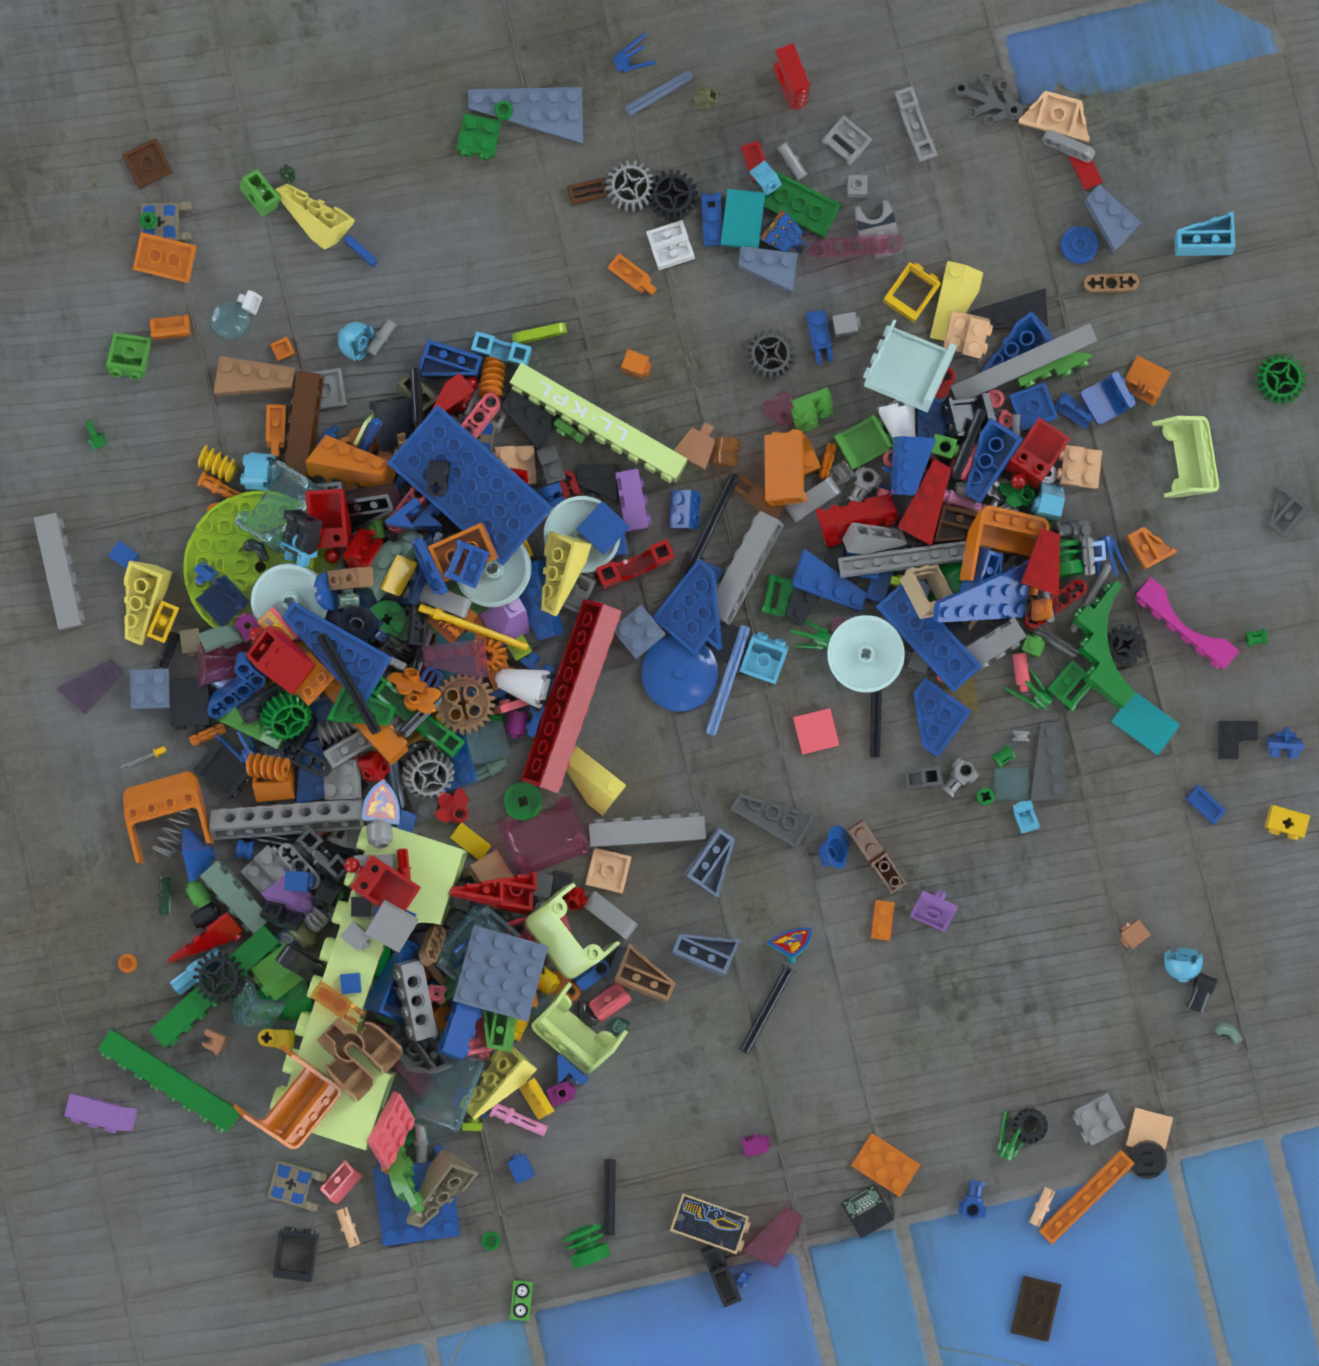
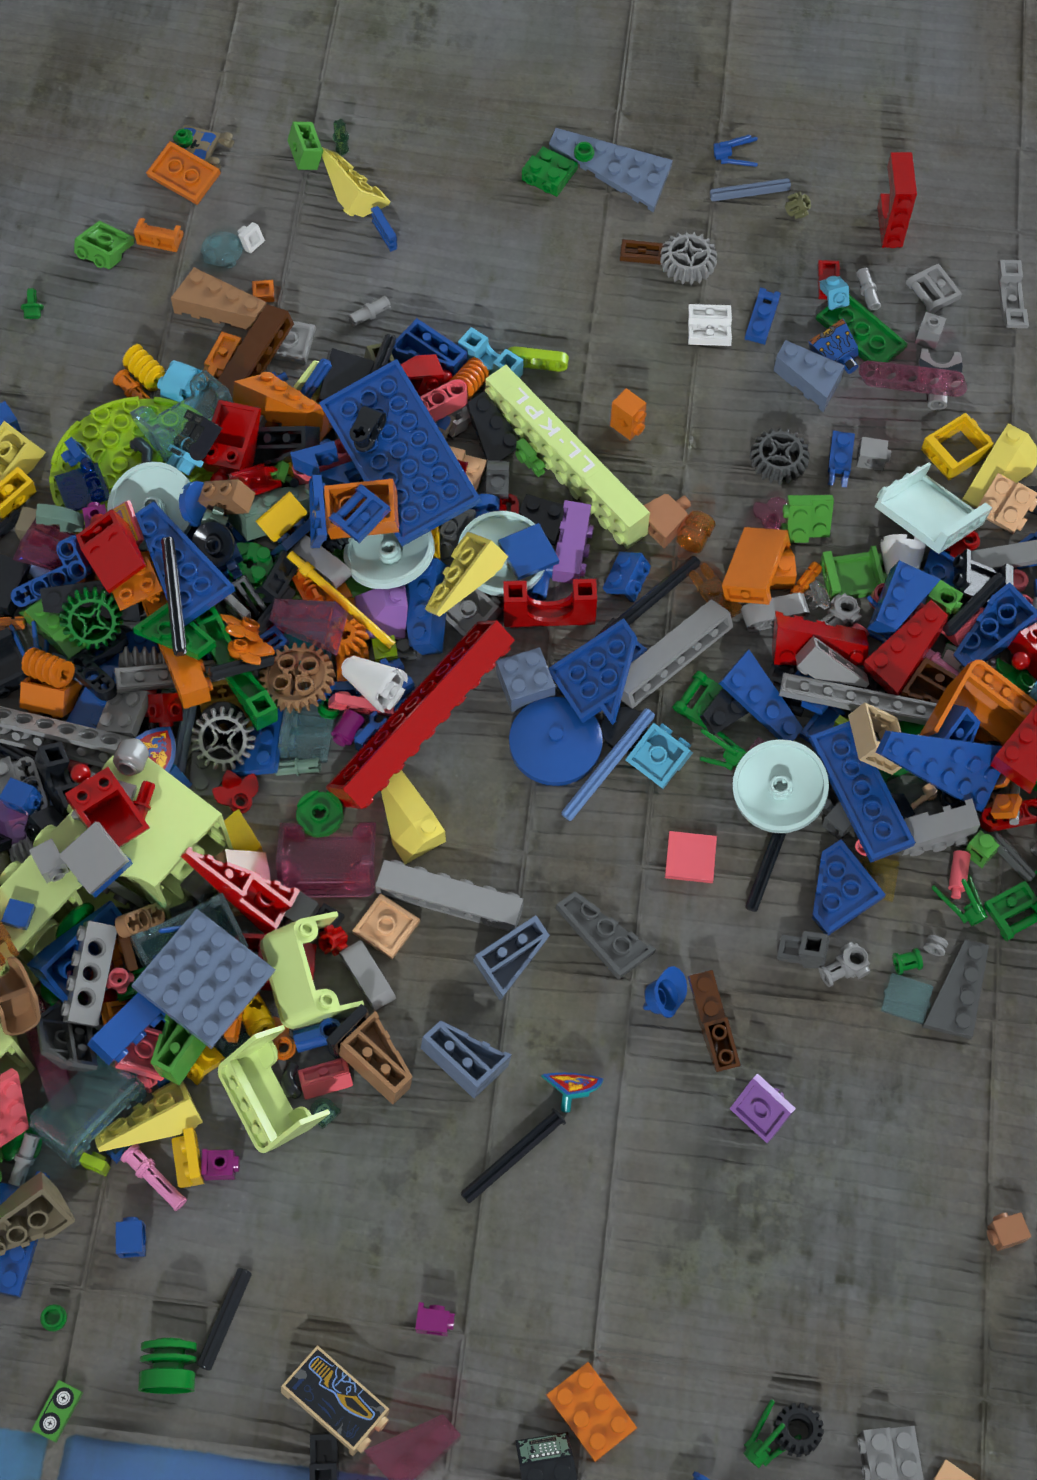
camera: 20 degrees right, 20 degrees down
reddish brown tile [122,138,173,189] -> none
medium azure cylinder [338,322,374,361] -> none
black tile [351,897,371,917] -> none
blue slope [557,1054,589,1085] -> none
orange hinge [607,253,657,296] -> none
black gear [647,169,698,221] -> none
teal tile [721,189,765,248] -> none
orange plate [871,900,895,941] -> none
green bush [976,788,995,806] -> none
medium azure bracket [1013,800,1040,834] -> none

